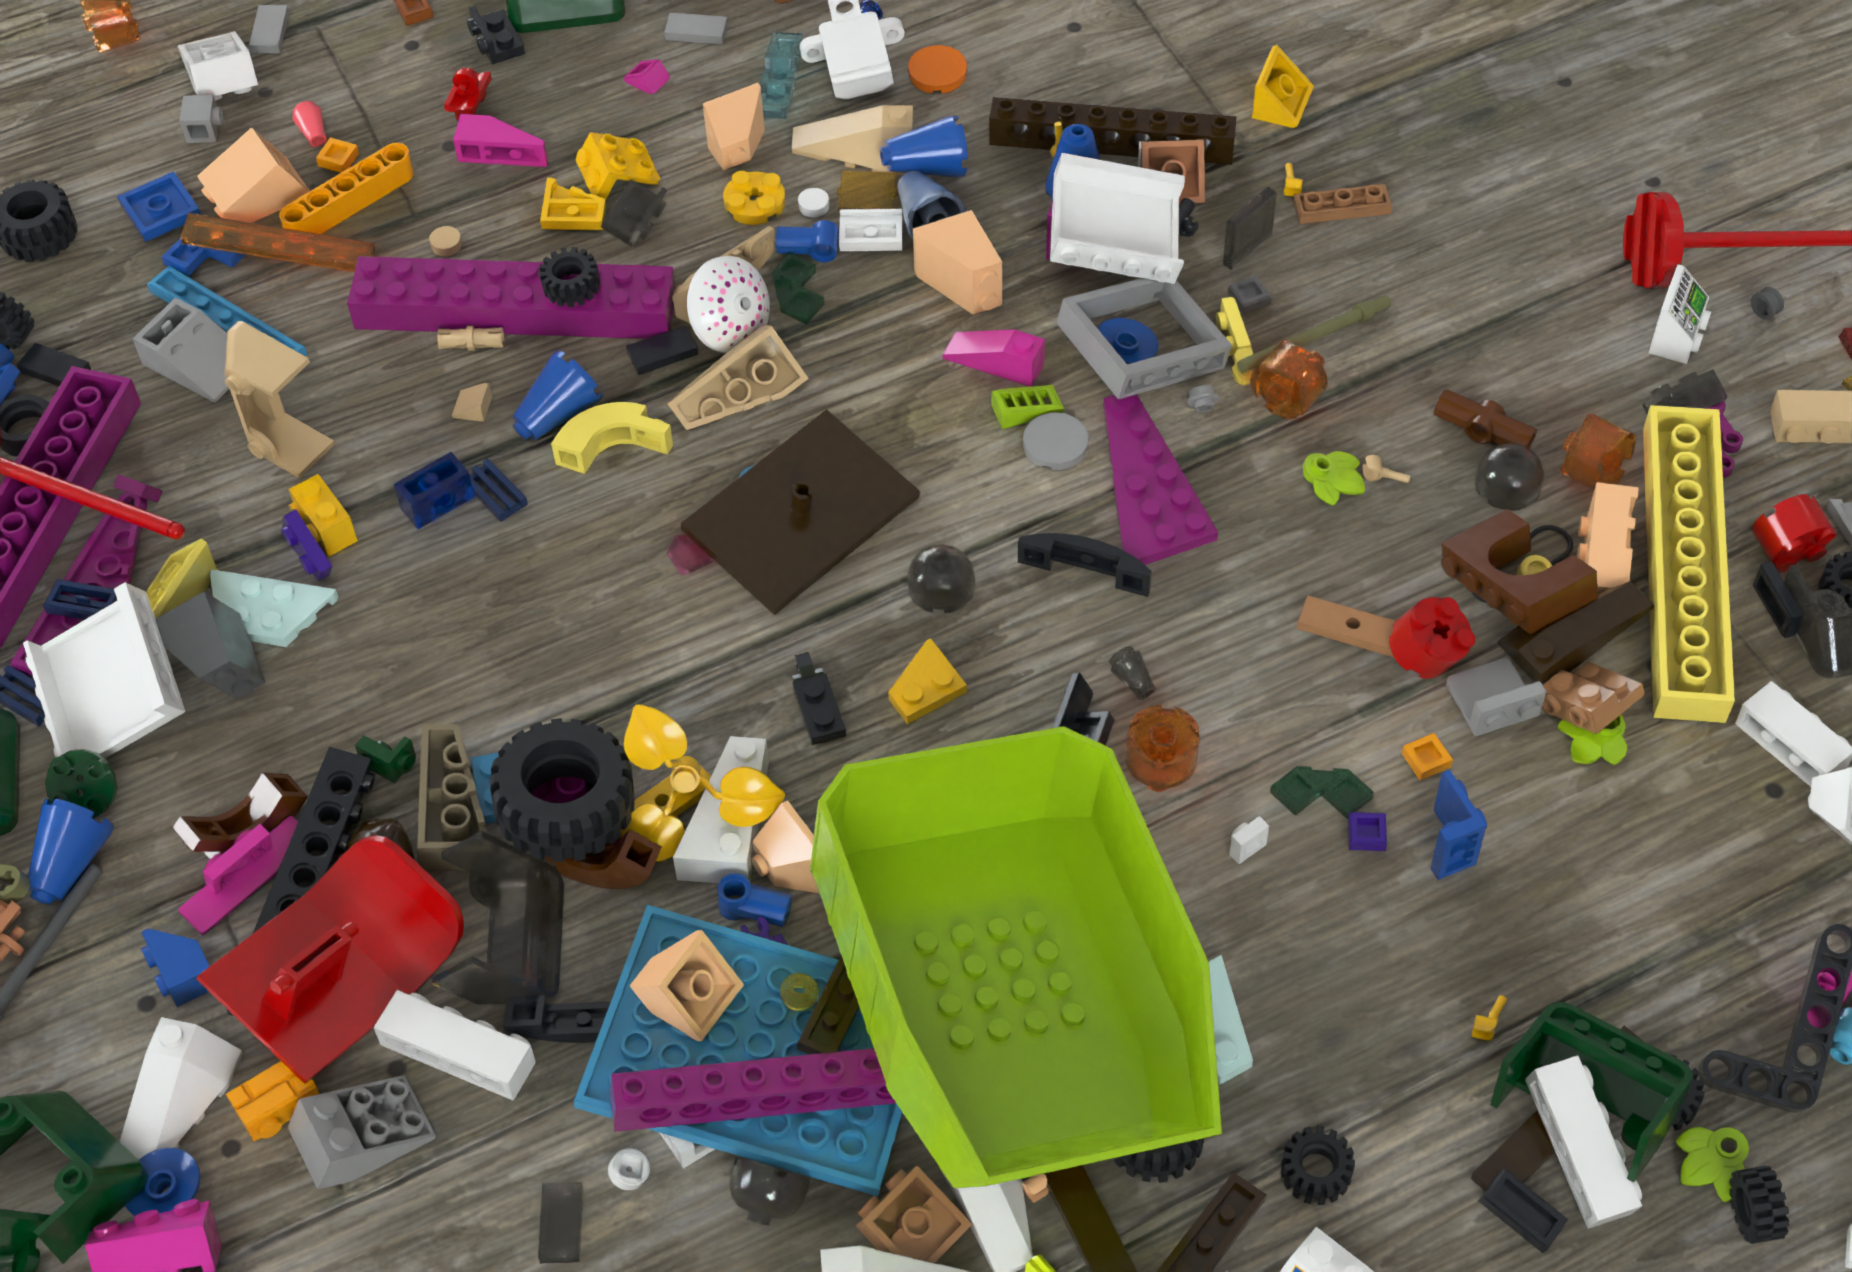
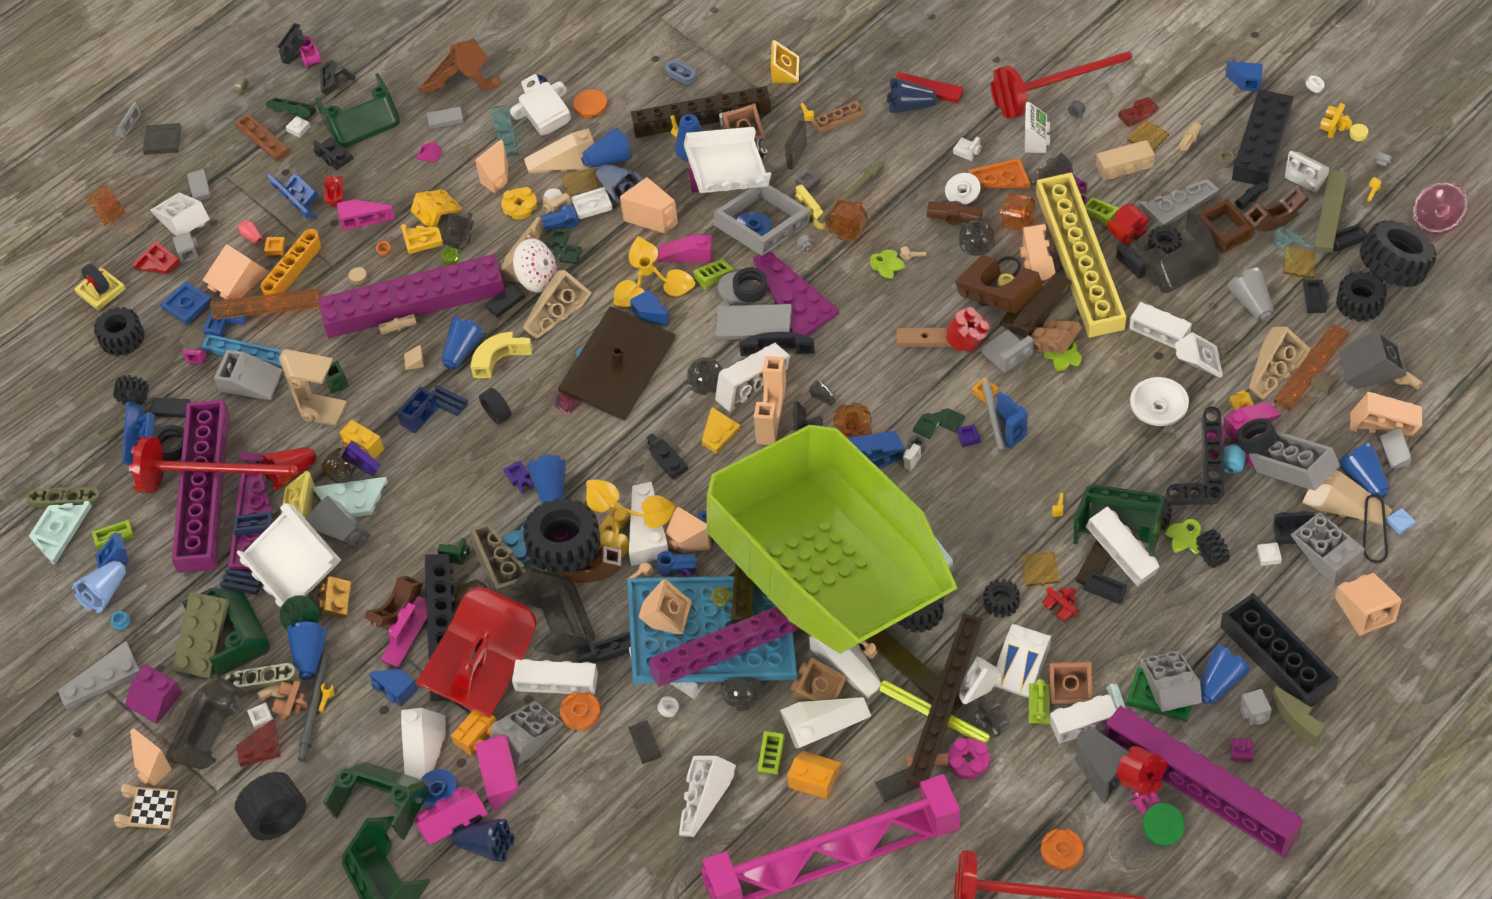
camera: 15 degrees left, 0 degrees up
black tyre [539,247,601,307] -> none
none -> light yellow plate [74,264,126,311]
none -> red wing [132,241,181,274]
none -> dark pink slope [183,350,207,364]
none -> red cone [261,447,317,490]
none -> blue bracket [267,173,319,219]
none -> pearl gold bracket [317,576,351,619]
none -> yellow hand [318,683,334,713]
none -> dark brown hair [321,448,357,483]
none -> dark green brick [324,360,349,394]
none -> orange hinge [376,241,392,257]
none -> clear neon green tile [440,248,459,265]
none -> dark pink slope [475,735,519,811]
none -> black tyre [479,388,512,424]
none -> dark purple plate [503,461,534,494]
none -> blue cone [528,455,566,505]
none -> tan bracket [542,192,571,214]
none -> orange tile [560,692,601,731]
none -> yellow plant [613,236,695,308]
none -> light nougat hand [626,562,654,580]
none -> blue slope [630,289,670,326]
none -> sand blue plate [665,60,696,84]
none -> white wedge [715,343,790,412]
none -> light grey tile [716,304,792,340]
none -> black tyre [733,267,768,303]
none -> light nougat arch [754,356,787,445]
none -> blue wedge [848,431,905,468]
none -> dark blue cone [887,78,937,113]
none -> red tile [896,72,964,104]
none -> dark grey bush [908,435,925,453]
none -> white dish [945,173,981,205]
none -> white bracket [953,137,982,161]
none -> orange wing [968,158,1030,188]
none -> light grey bar [982,380,1006,452]
none -> clear yellow piece [1021,552,1059,587]
none -> red hips [1042,586,1080,623]
none -> lime slope [1084,197,1120,226]
none -> white dish [1130,377,1189,426]

